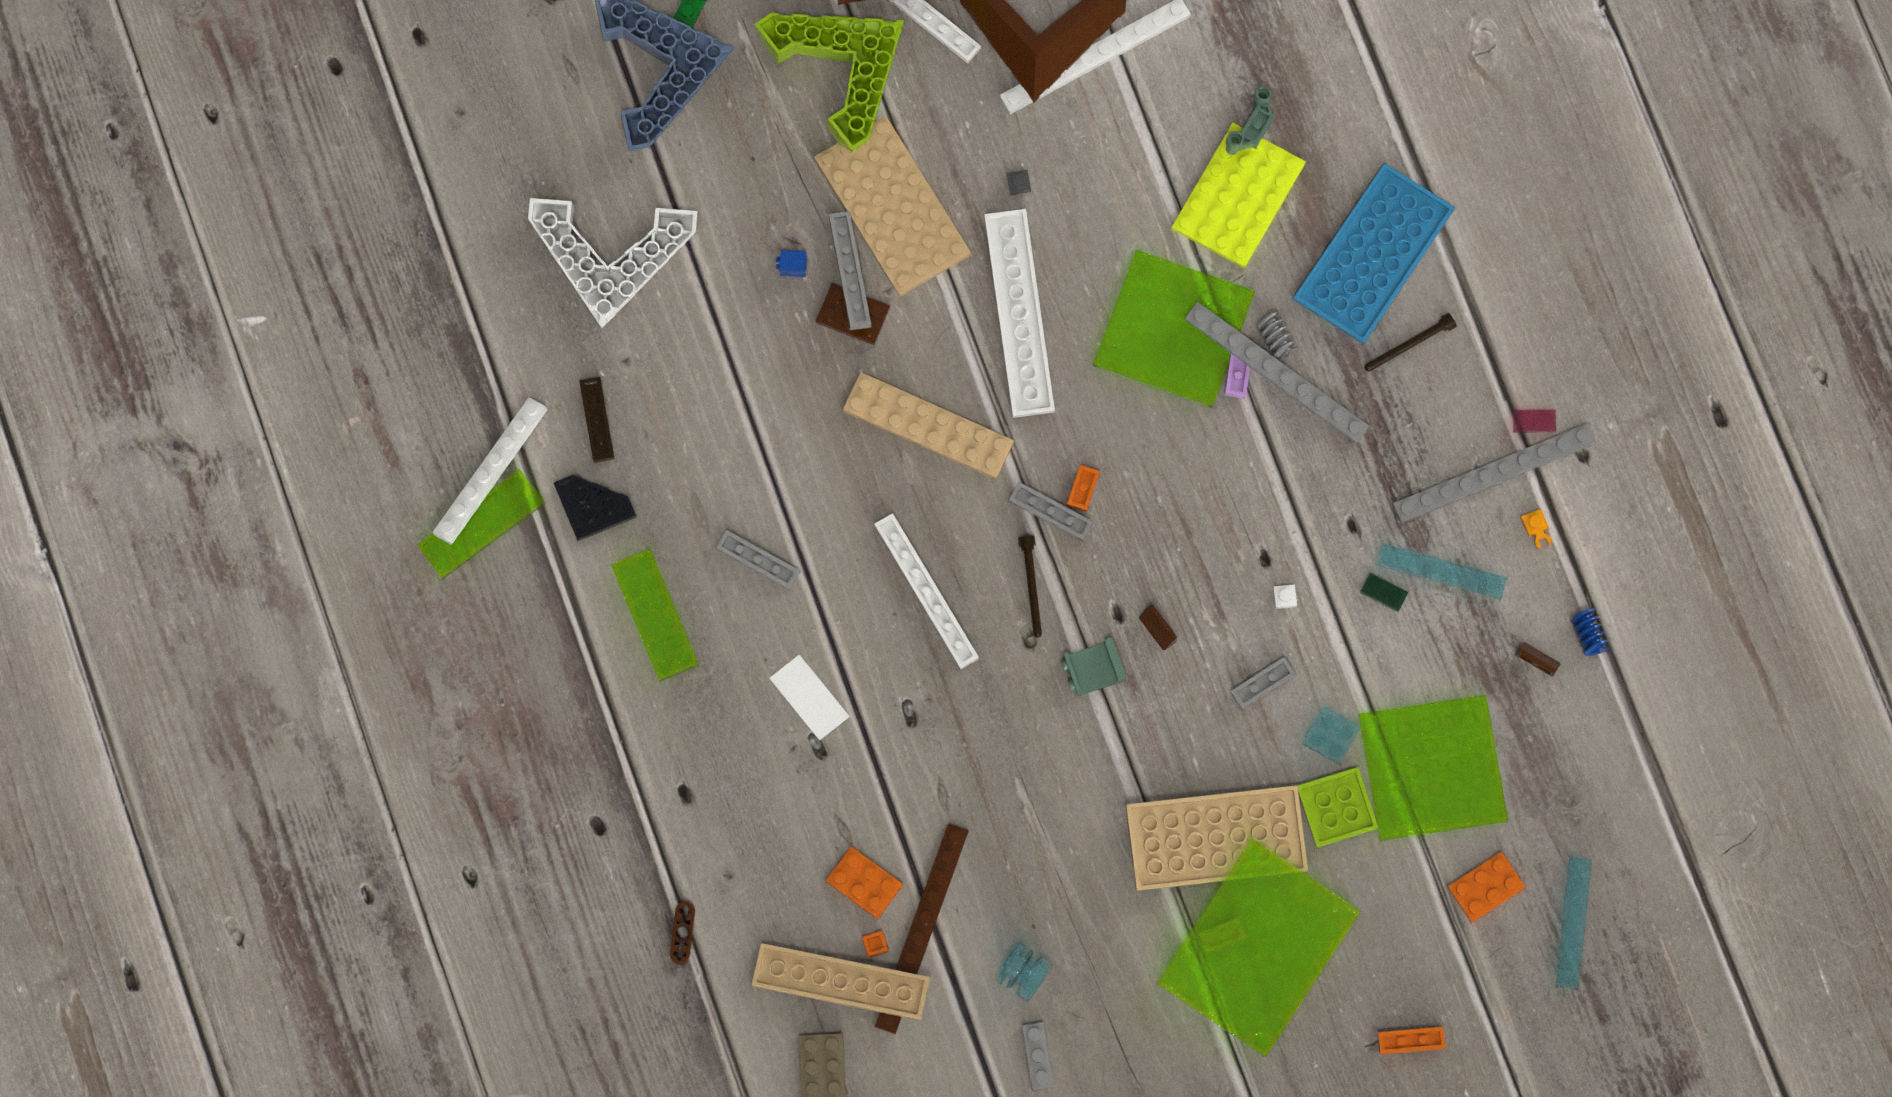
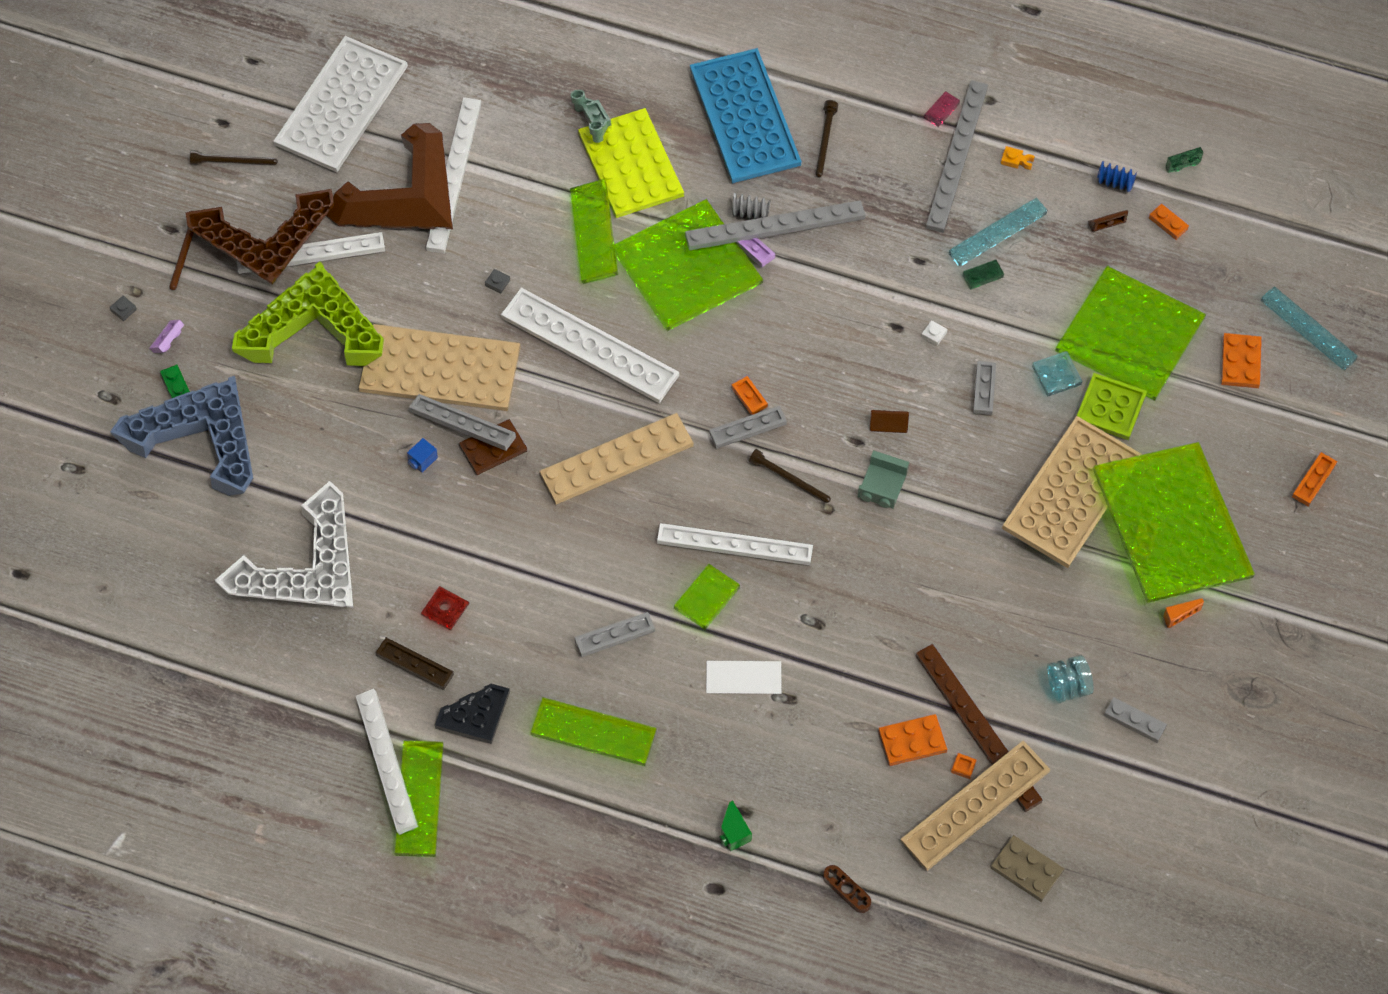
camera: 55 degrees left, 15 degrees down
none -> clear red piece [421,586,470,631]
none -> clear neon green plate [570,179,618,284]
none -> clear neon green plate [674,564,740,630]
none -> green slope [719,800,752,852]
none -> orange plate [1149,204,1189,240]
none -> orange slope [1163,598,1204,628]
none -> clear green plate [1165,147,1204,173]

